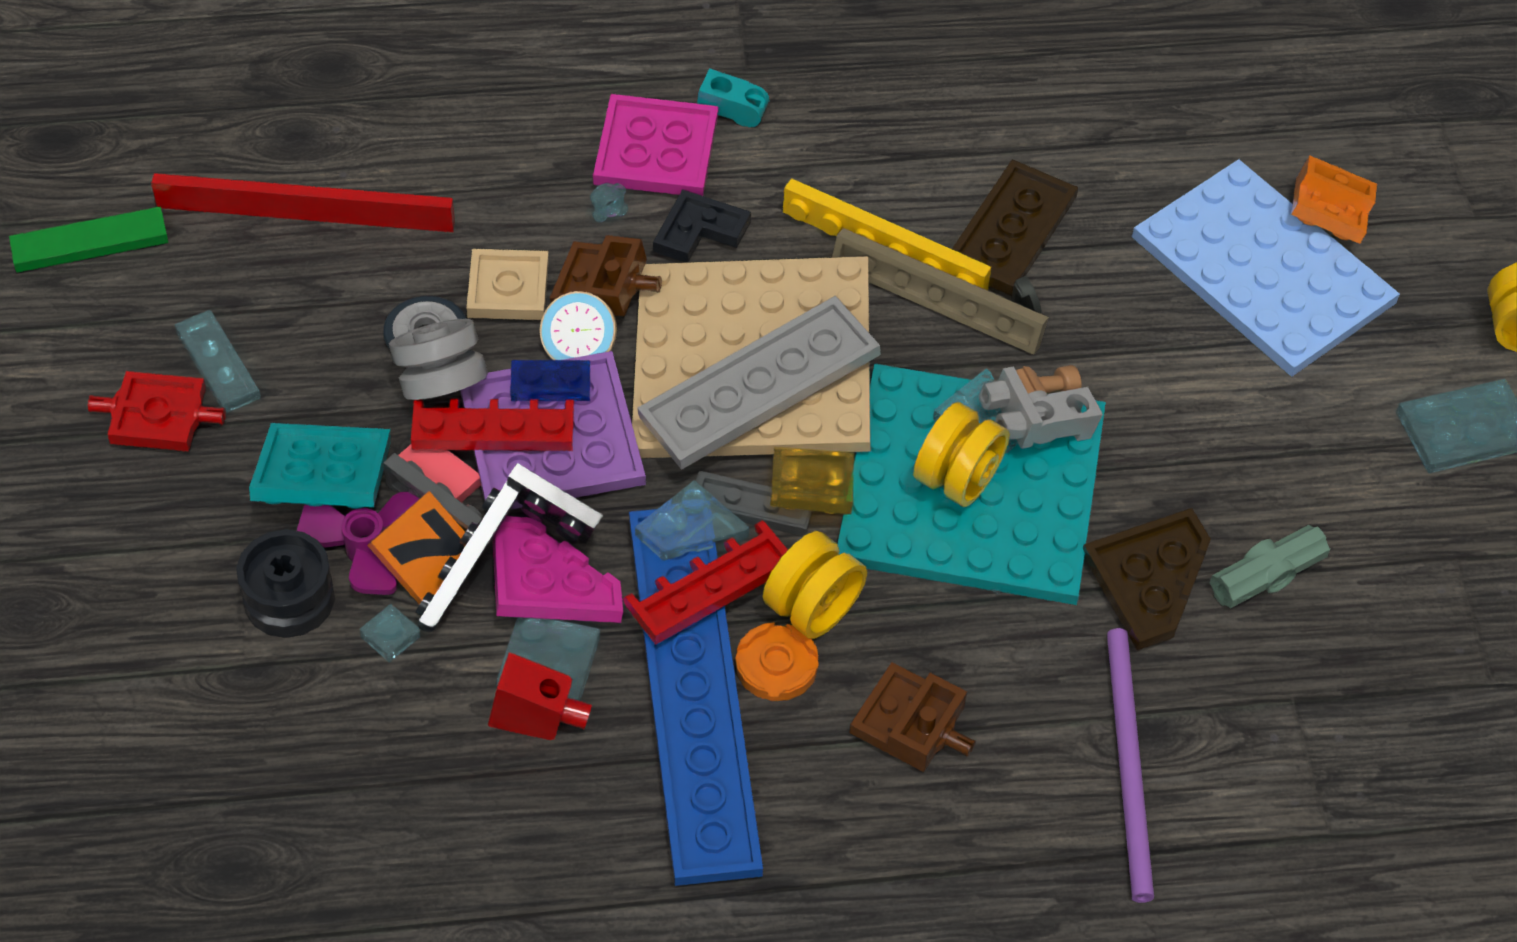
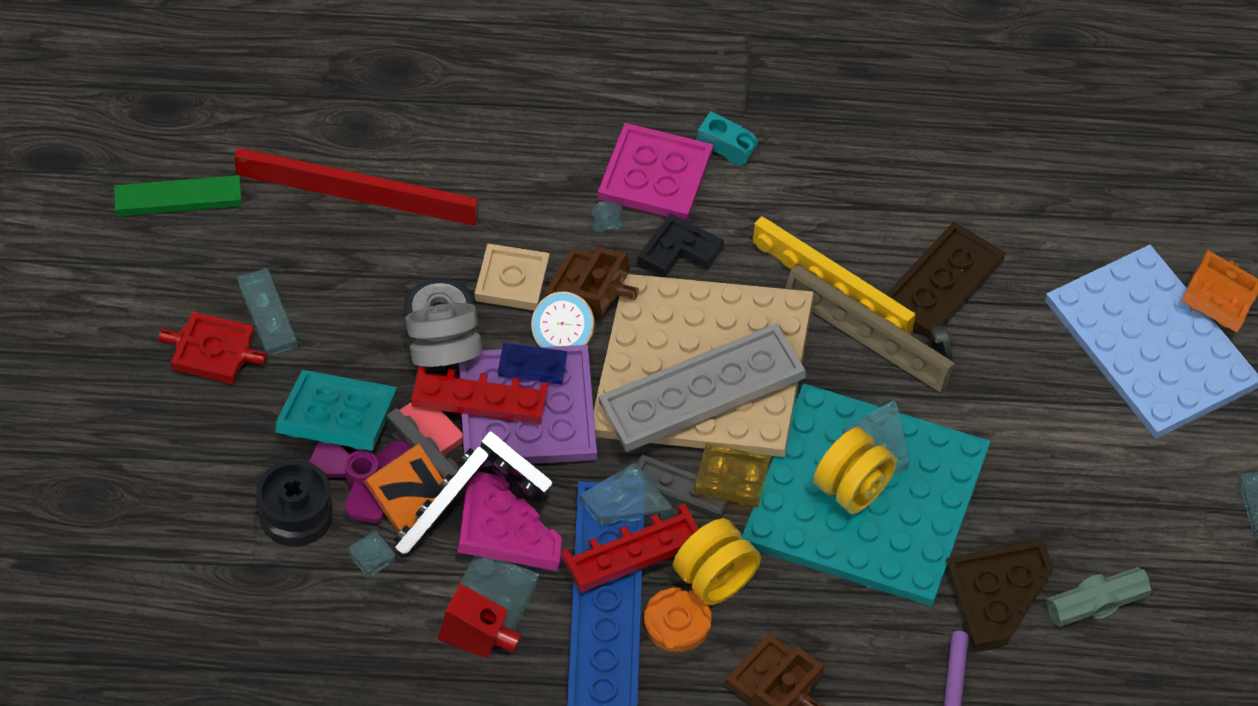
camera: 10 degrees right, 0 degrees up
light grey hips [979,365,1103,449] -> none

